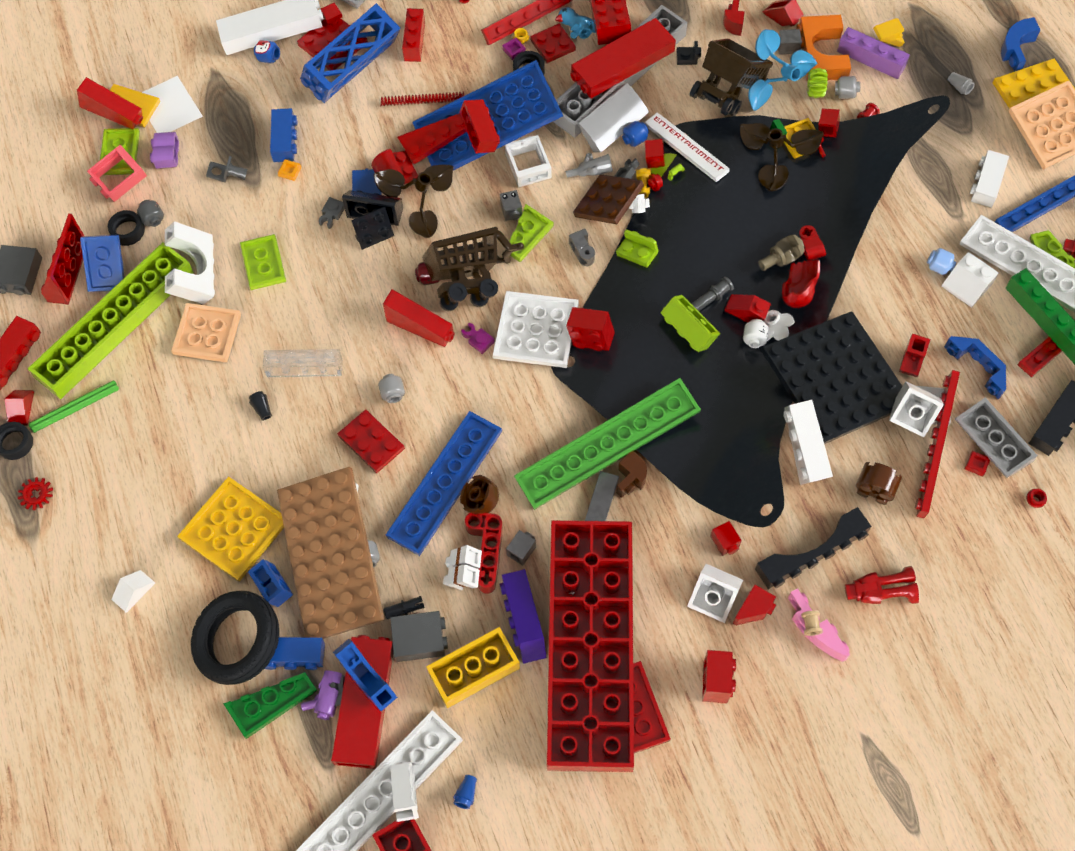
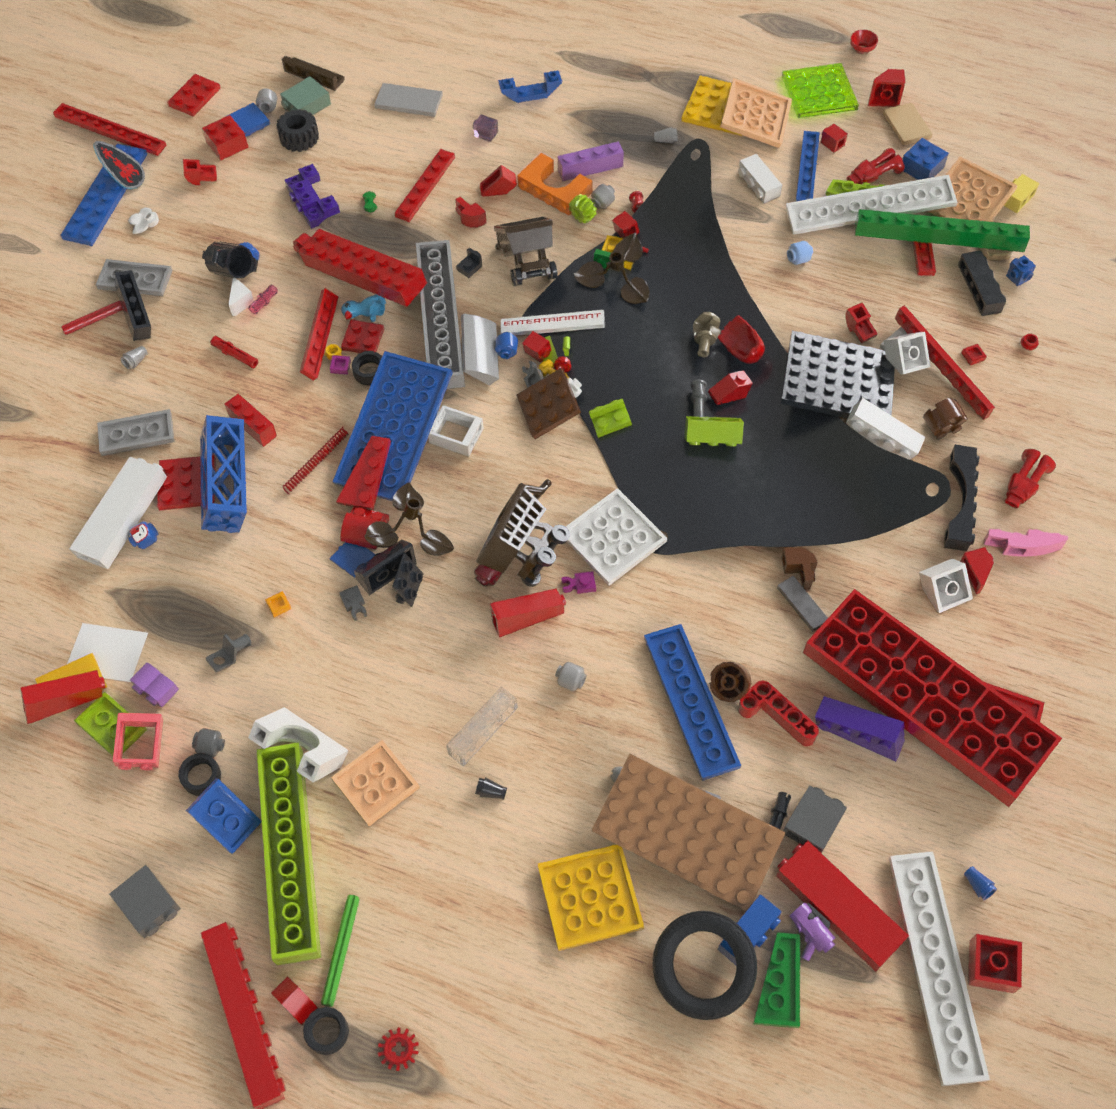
camera: 50 degrees left, 5 degrees down
red slope [41,213,84,305] -> none
white slope [111,570,155,613] -> none
lime tile [240,234,286,290] -> none
blue brick [248,559,293,607] -> none
blue brick [270,108,298,162] -> none
red tile [321,2,343,24] -> none
blue arch [333,639,398,711] -> none
red plate [337,409,405,474] -> none
white window [390,762,419,822] -> none
yellow brick [426,627,520,708] -> none
white hips [443,545,482,590] -> none
red brick [459,99,500,153] -> none
flat silver brick [500,190,522,221] -> none
flat silver brick [506,530,536,566] -> none
lime wing [509,204,554,262] -> none
bright green plate [514,378,701,510] -> none
light grey piece [566,153,613,178] -> none
red brick [566,307,615,351] -> none
flat silver leg [569,229,595,266] -> none
red brick [570,18,676,98] -> none
red brick [702,650,736,703] -> none
red brick [710,521,742,556] -> none
white head [743,319,769,348] -> none
dark azure plant [748,29,817,111] -> none
white plate [764,310,795,341] -> none
flat silver brick [778,29,802,55] -> none
red piece [799,225,826,261] -> none
tan bush [801,610,823,636] -> none
yellow slope [873,18,905,47] -> none
white slope [941,252,999,308] -> none
blue slope [944,336,1006,399] -> none
light grey slope [955,397,1038,478] -> none
blue arch [1001,17,1040,72] -> none

